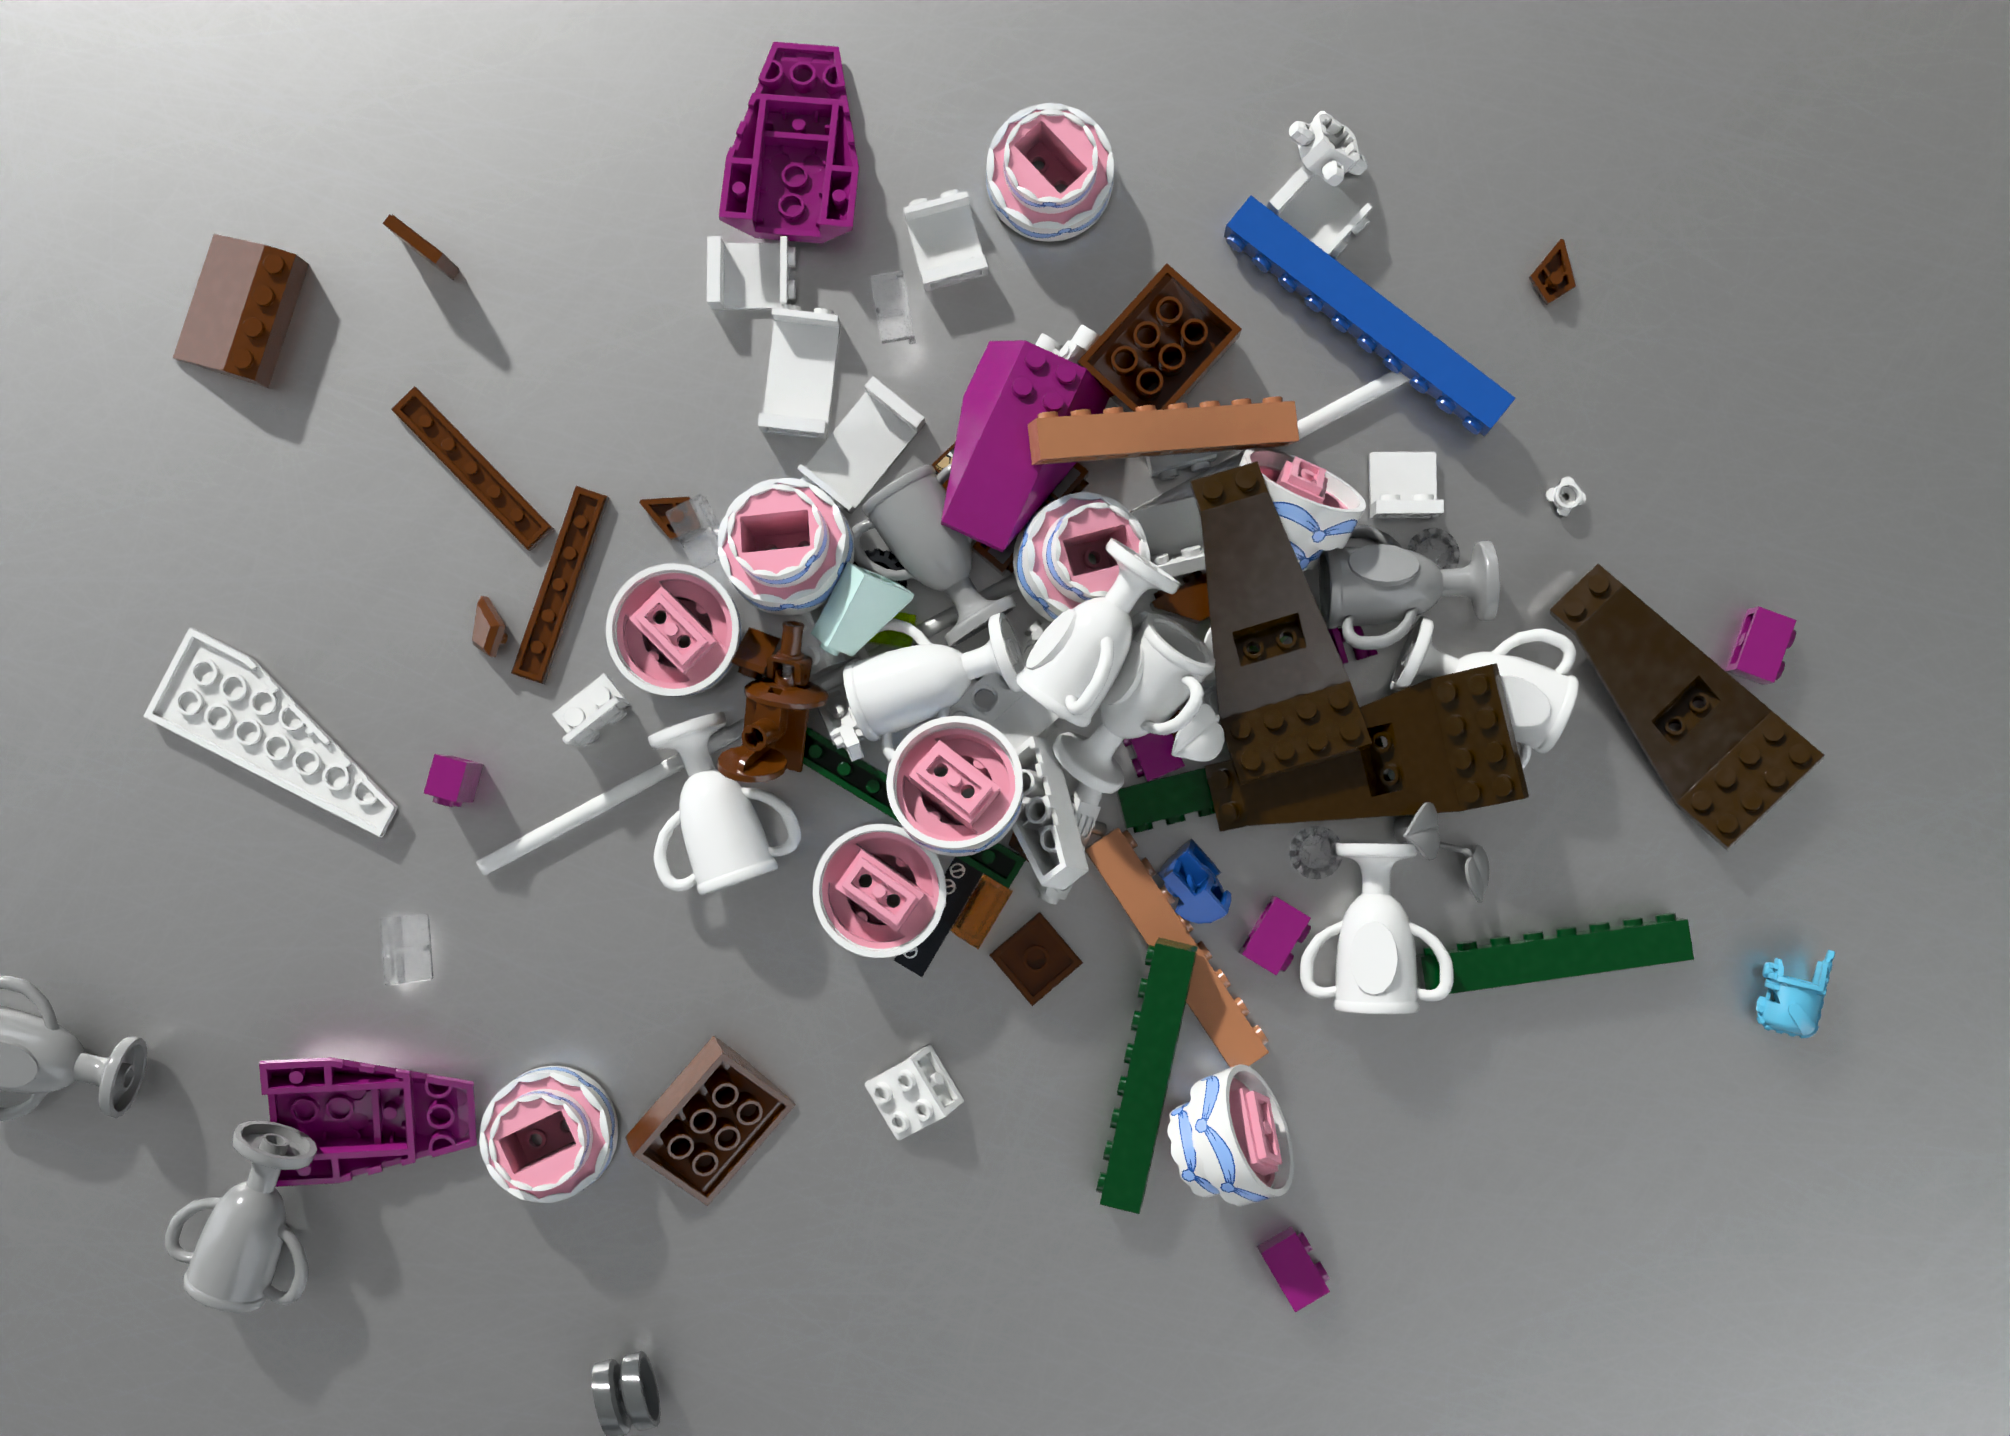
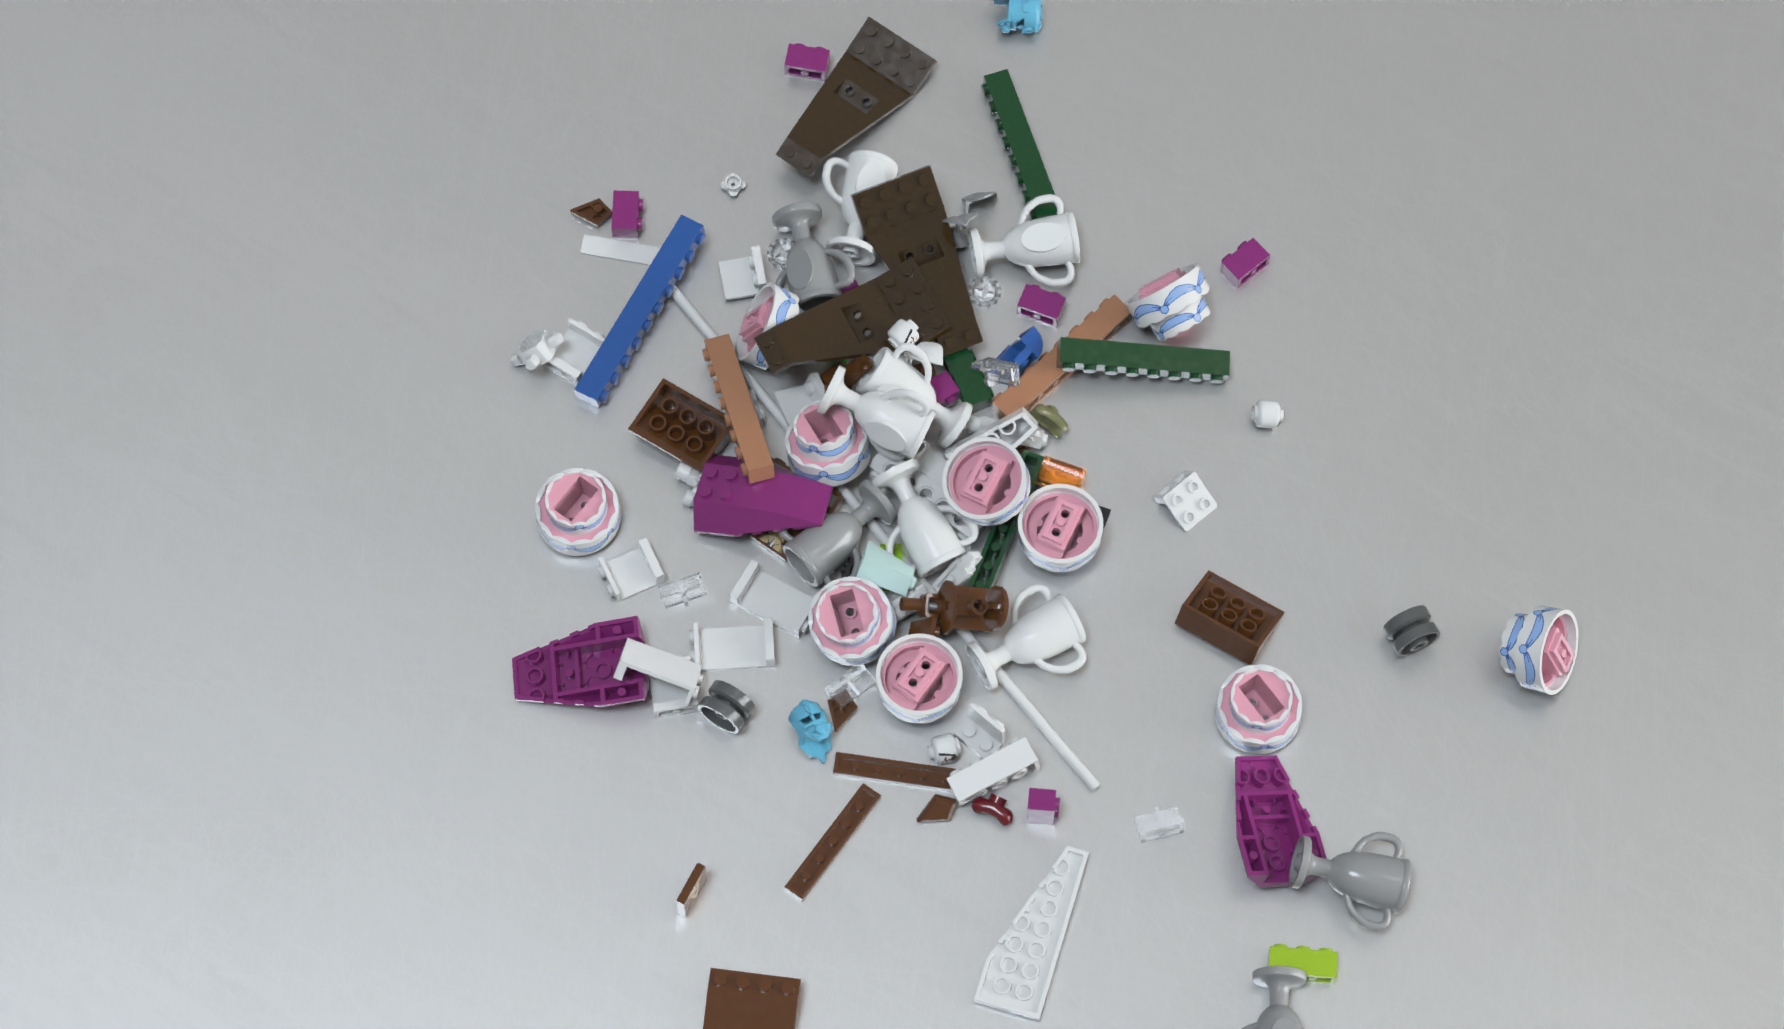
camera: 105 degrees left, 20 degrees down
reddish brown tile [989,912,1083,1006] -> none
none -> white sticker [580,234,661,265]
none -> magenta brick [611,190,644,238]
none -> white panel [613,638,703,705]
none -> dark grey wheel [698,680,755,734]
none -> medium azure helmet [788,699,833,764]
none -> reddish brown hinge [824,354,873,393]
none -> white head [887,319,919,349]
none -> white head [927,733,961,765]
none -> white wedge [946,737,1041,806]
none -> clear panel [971,357,1020,387]
none -> dark red piece [971,793,1013,826]
none -> olive piece [1029,404,1068,438]
none -> white head [1251,400,1284,428]
none -> lime brick [1267,944,1338,984]

